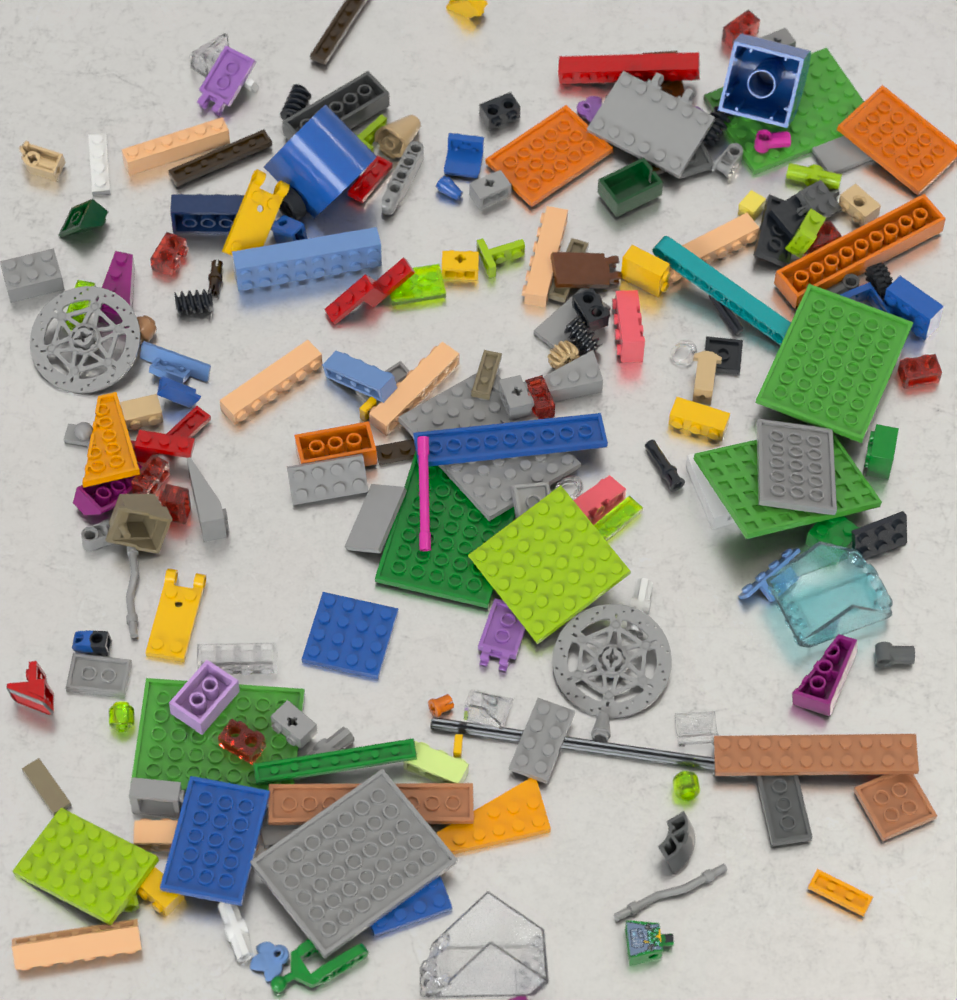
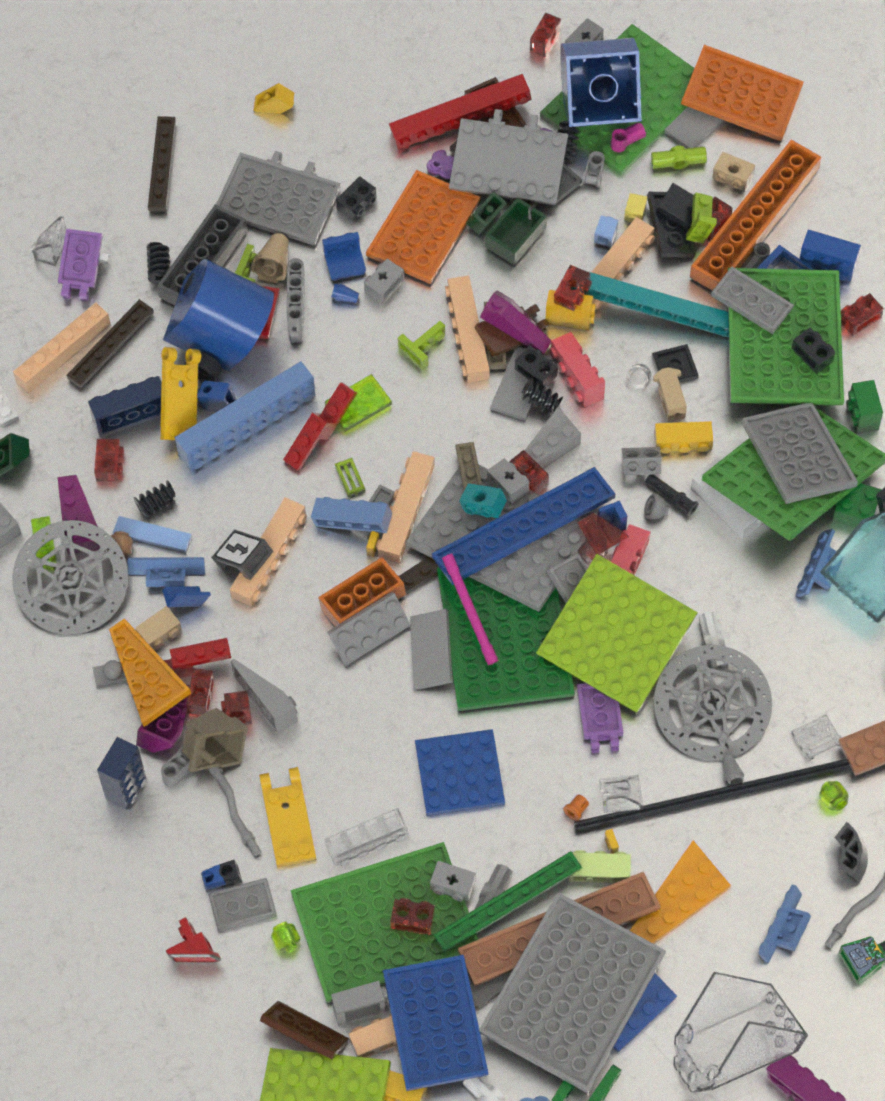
camera: 20 degrees left, 5 degrees up
dark tan tile [22,758,72,815] -> none
red plate [167,406,211,456] -> none
lavender brick [169,660,240,735] -> none
dark brown pin [207,260,223,296] -> none
yellow brick [442,250,479,280] -> none
light grey plate [509,698,575,784] -> none
tan gear [547,340,580,370] -> none
clear neon green plate [594,495,643,541] -> none
black axle [708,295,743,335] -> none
dark grey plate [796,180,842,218] -> none
black tyre [865,262,893,297] -> none
none -> dark blue brick [97,737,147,810]
none -> light blue tile [113,516,192,553]
none -> panel [211,529,273,580]
none -> light grey hinge [216,151,341,246]
none -> reddish brown tile [260,1001,349,1060]
none -> lime tile [335,458,366,498]
none -> teal brick [459,483,507,518]
none -> dark green brick [466,191,507,235]
none -> magenta wedge [480,290,551,355]
none -> clear red brick [554,265,592,311]
none -> clear red wing [577,513,629,555]
none -> light blue brick [594,215,618,247]
none -> blue panel [597,500,628,536]
none -> light grey brick [622,447,661,475]
none -> light grey brick [644,493,669,519]
none -> light grey tile [711,267,794,334]
none -> medium blue bracket [759,884,811,963]
none -> black brick [791,327,835,374]

